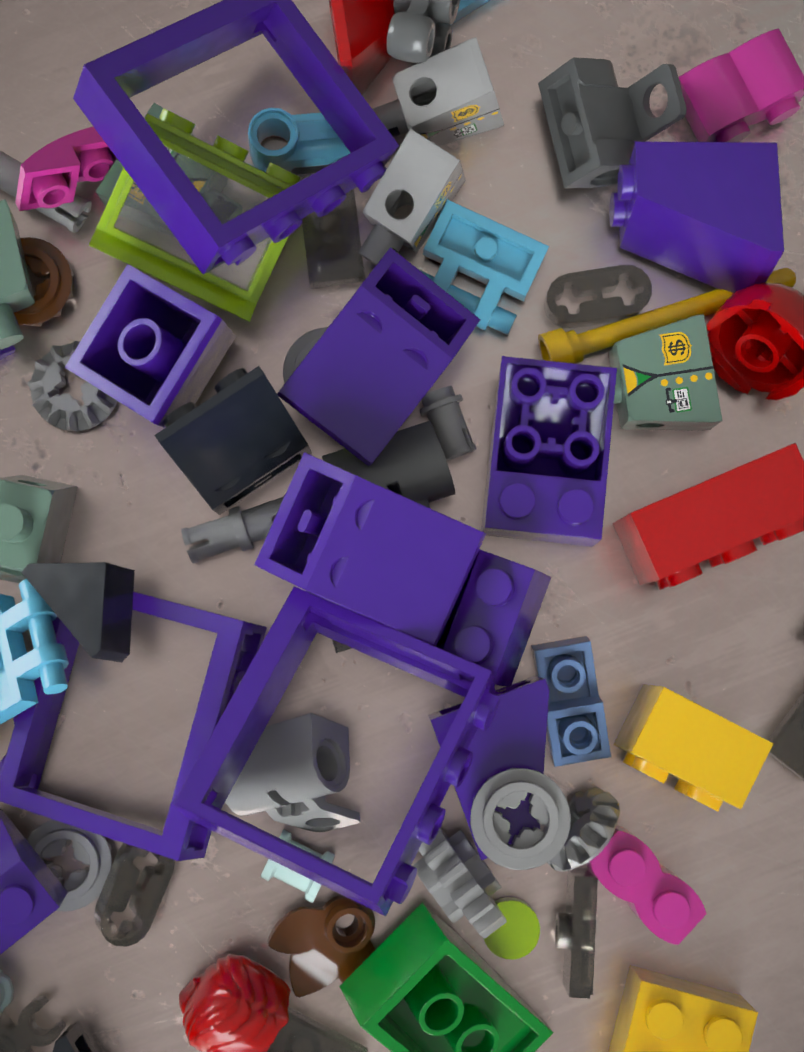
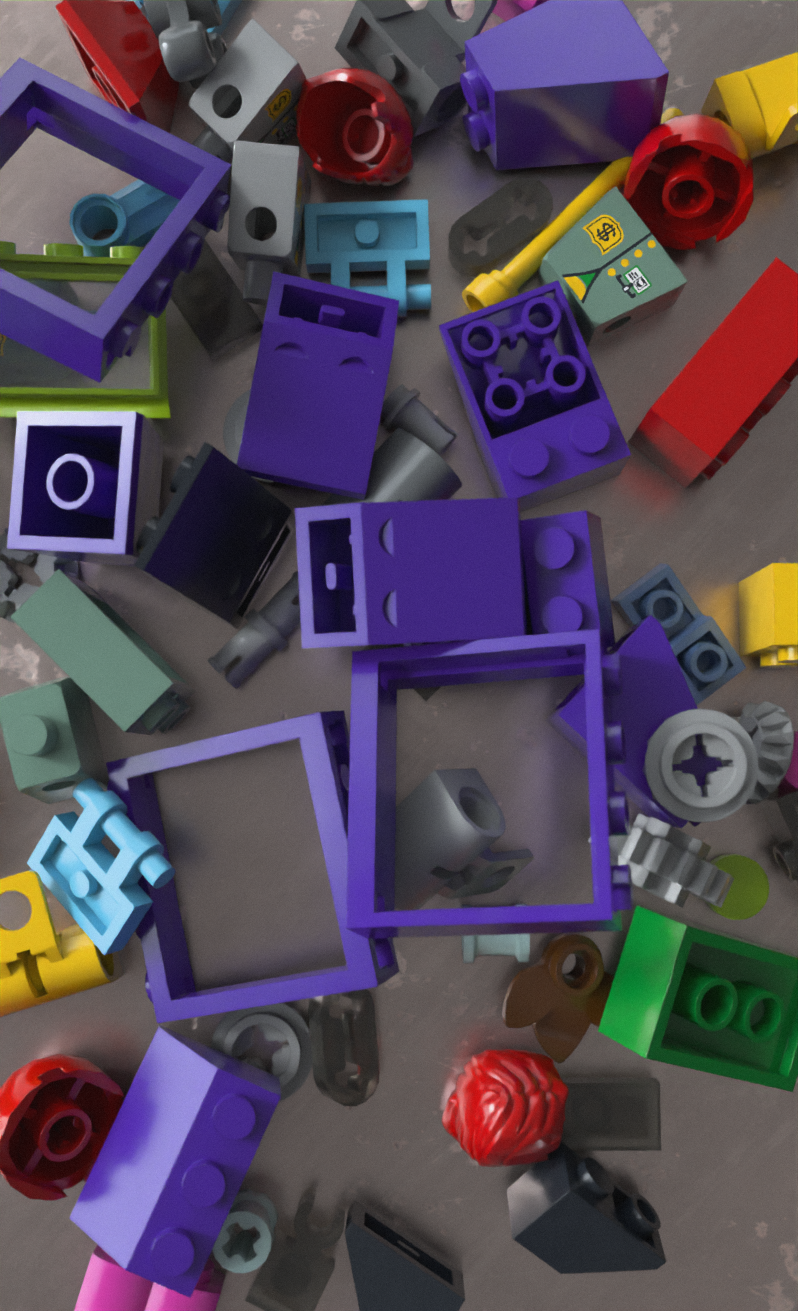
camera: 20 degrees left, 0 degrees up
black slope [22,562,135,663] -> none
none -> sand green window [10,569,195,735]
none -> red hair [296,68,414,187]

